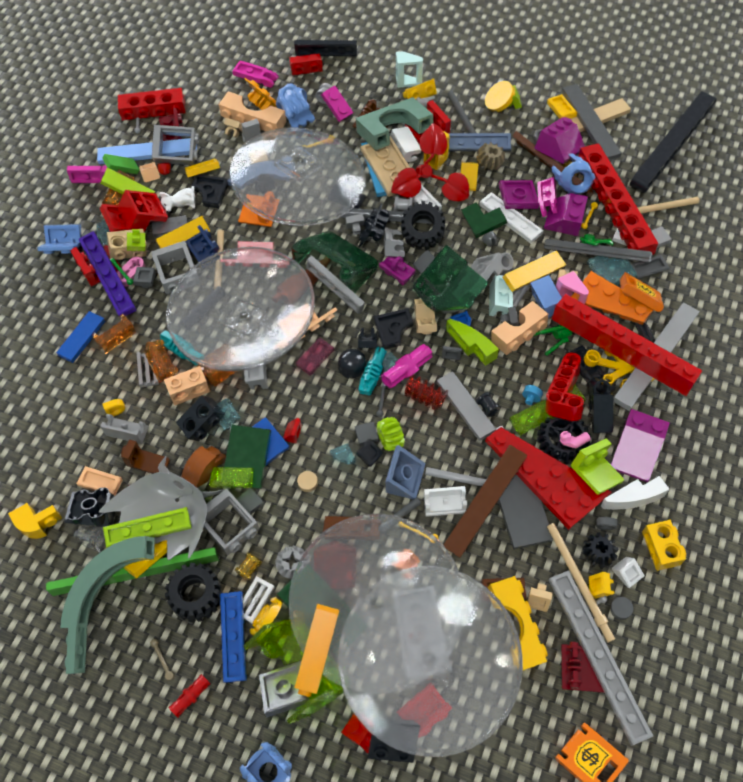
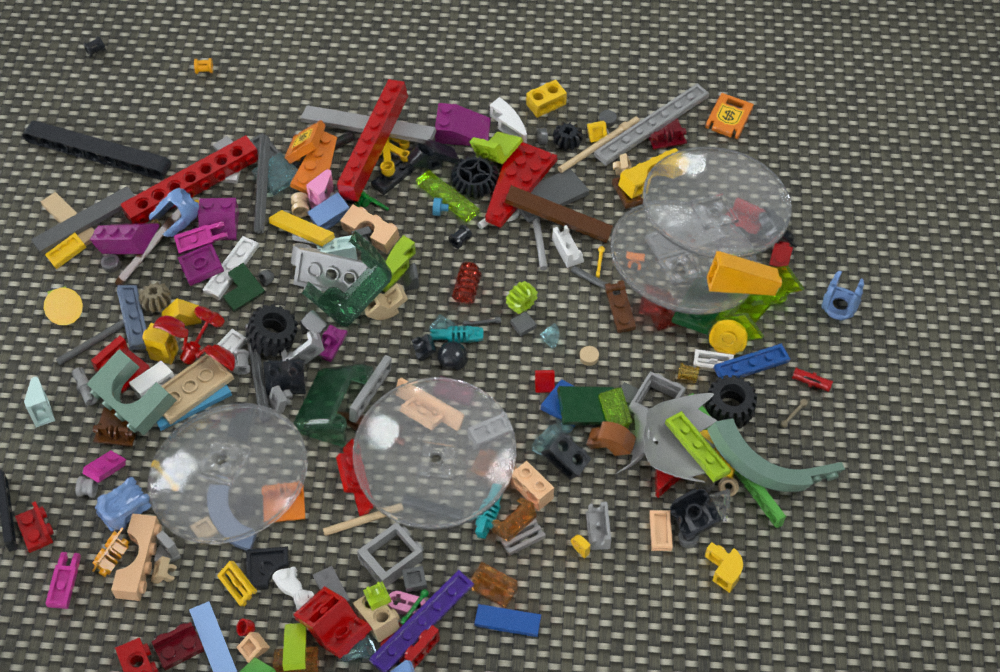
camera: 110 degrees left, 5 degrees down
reddish brown bracket [121,439,170,474] -> none
light grey window [152,125,199,165] -> none
yellow tile [155,216,210,248] -> none
dark blue bracket [185,225,220,268] -> none
flat silver tile [259,661,310,717] -> none
light grey gear [275,545,309,579] -> none
black tile [355,439,384,467] -> none
black tile [373,308,414,349] -> none
dark pink piece [381,344,433,388] -> none
sand blue slope [385,445,426,499] -> none
yellow hinge [403,78,437,99] -> none
light grey tile [437,371,496,441] -> none
red beam [545,353,584,421] -> none
bright pink arm [560,431,591,448] -> none
green plate [580,234,614,246] -> none
white slope [612,557,645,588] -> none
tan bar [637,197,699,214] -> none

